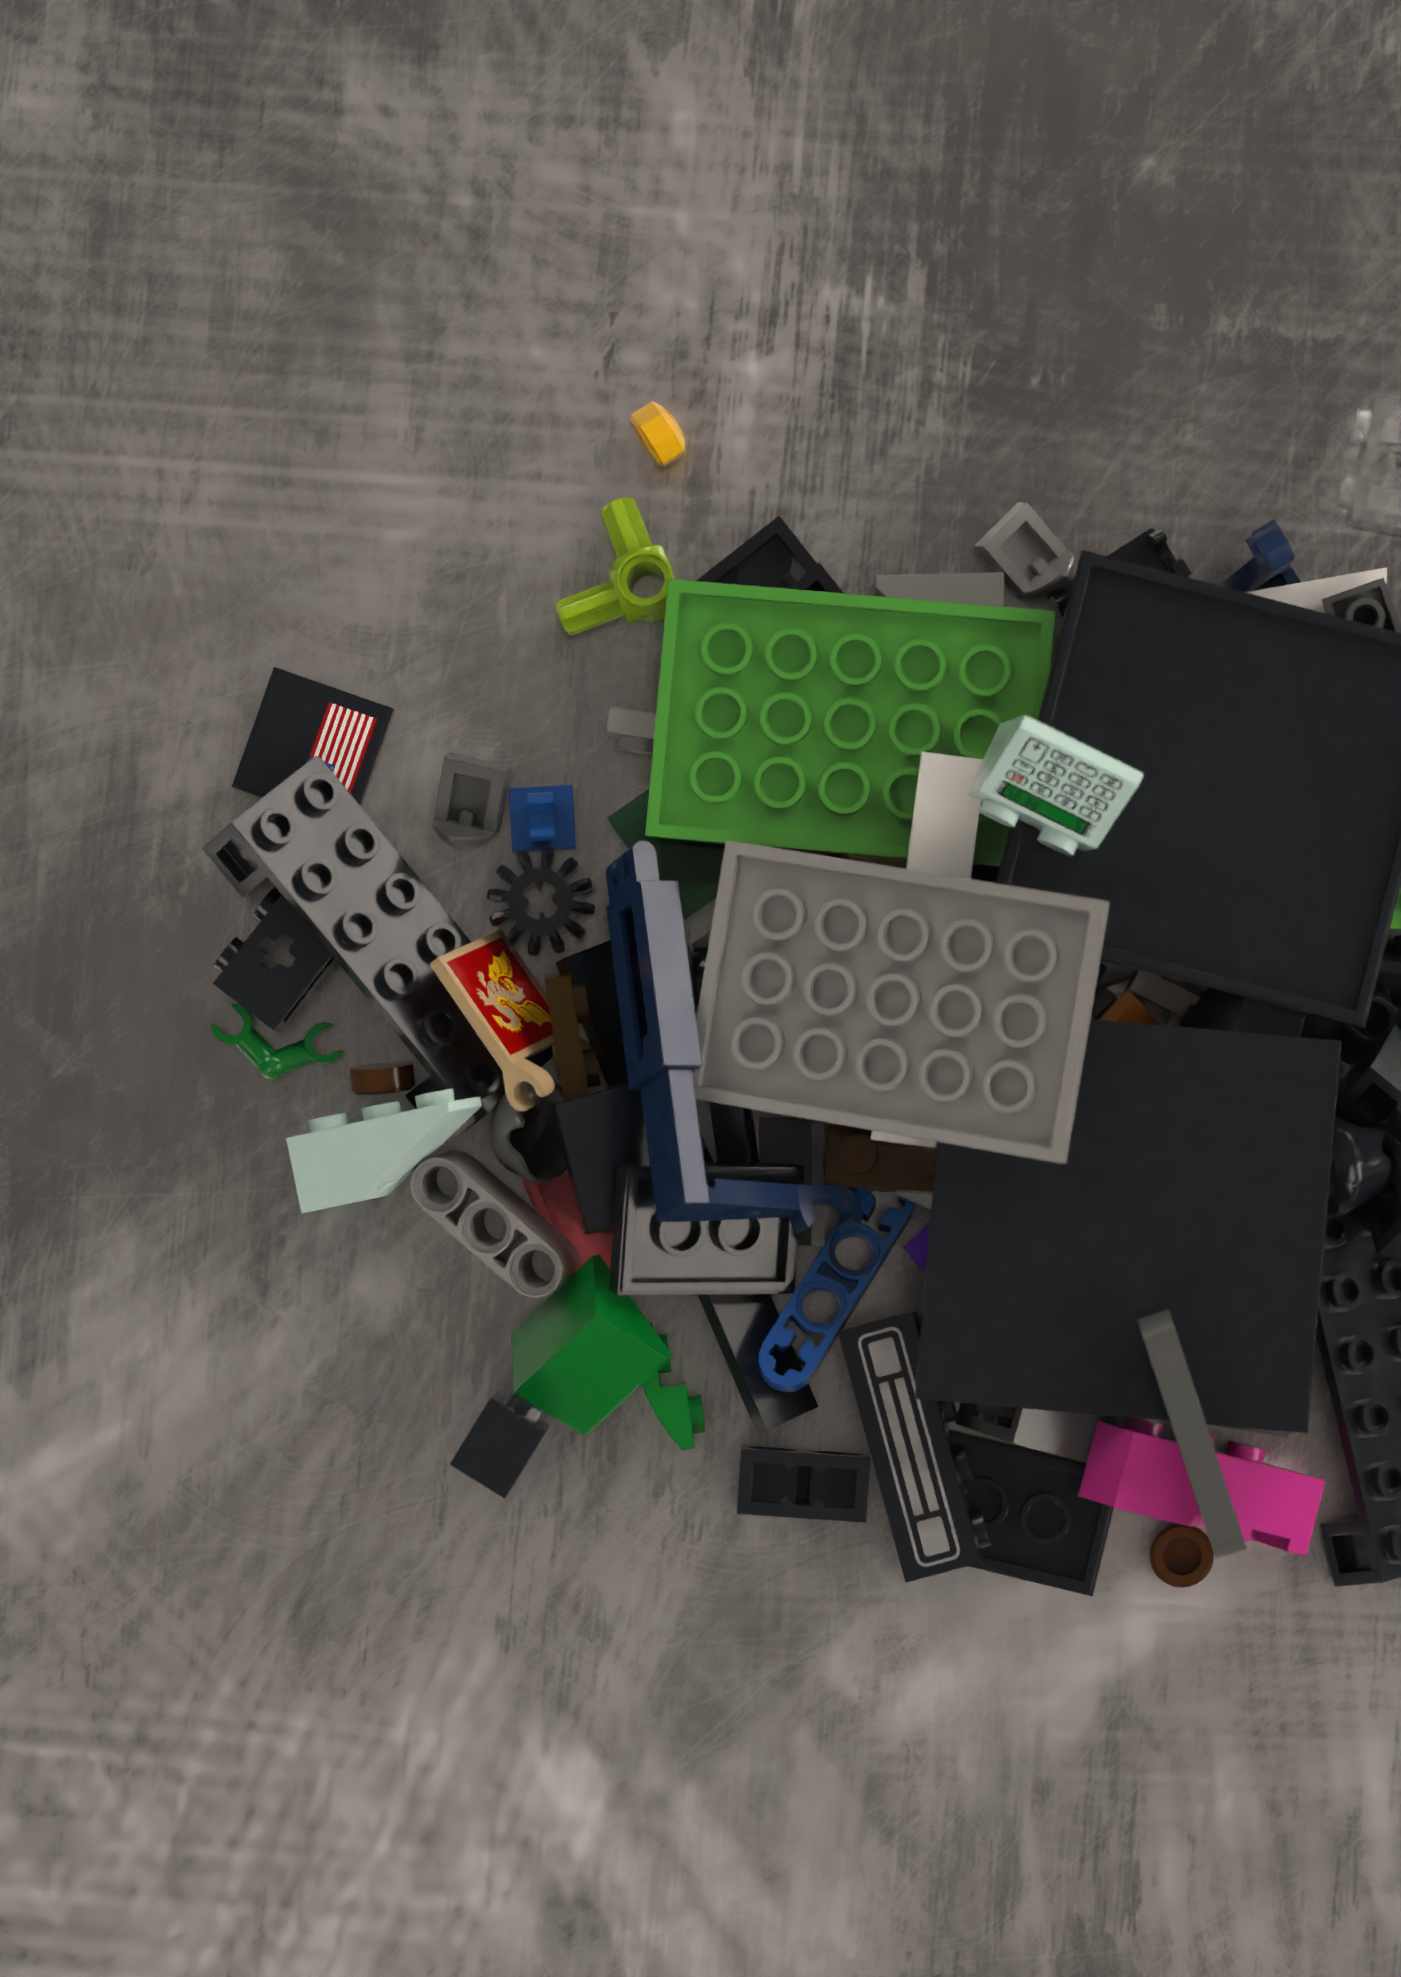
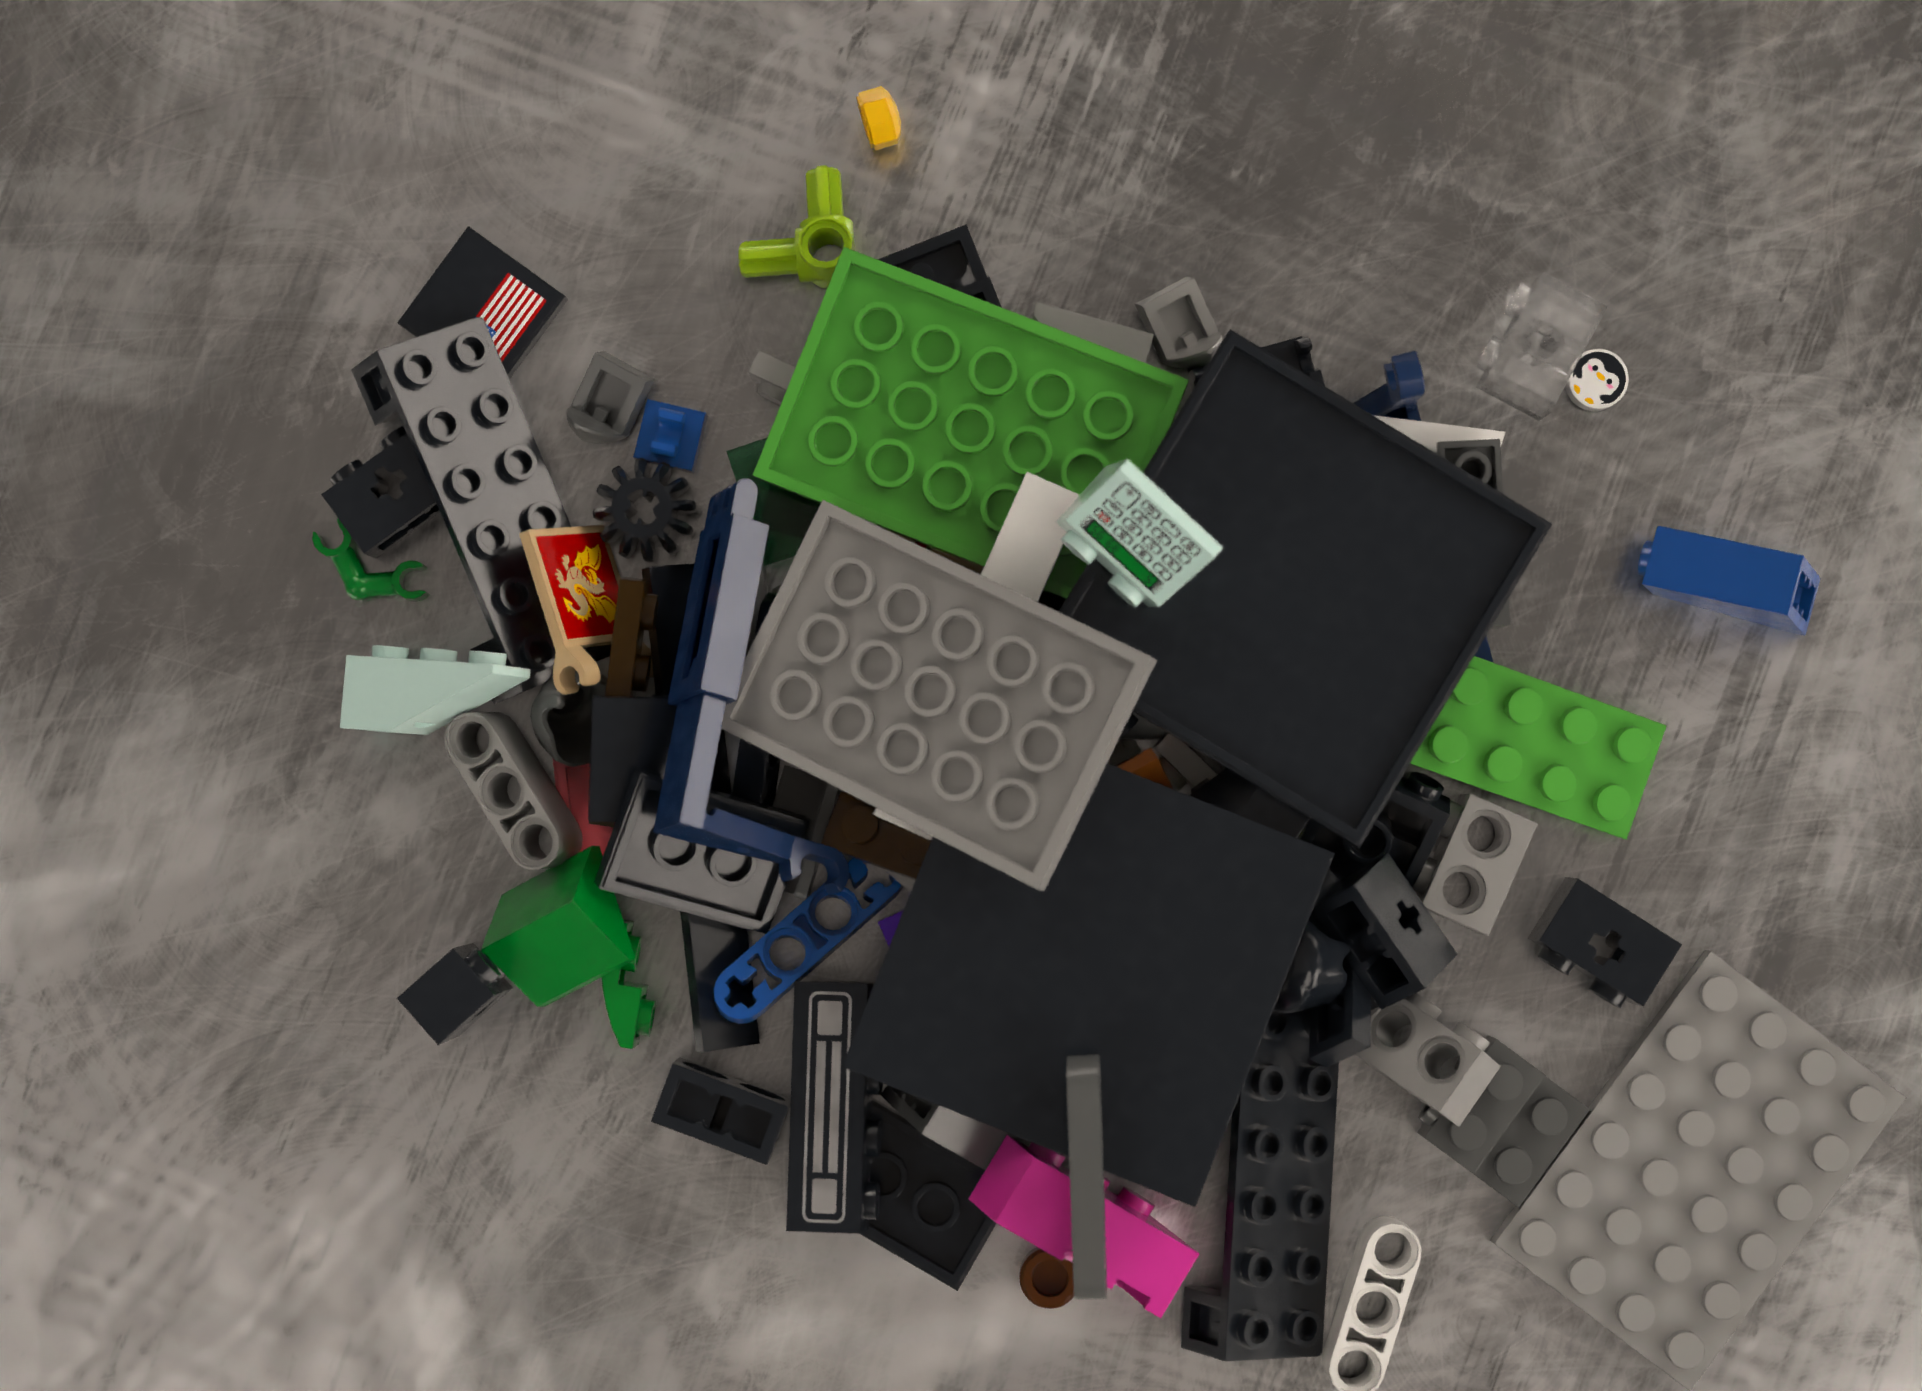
camera: 15 degrees right, 0 degrees up
reddish brown tile [349,1062,415,1095] -> none

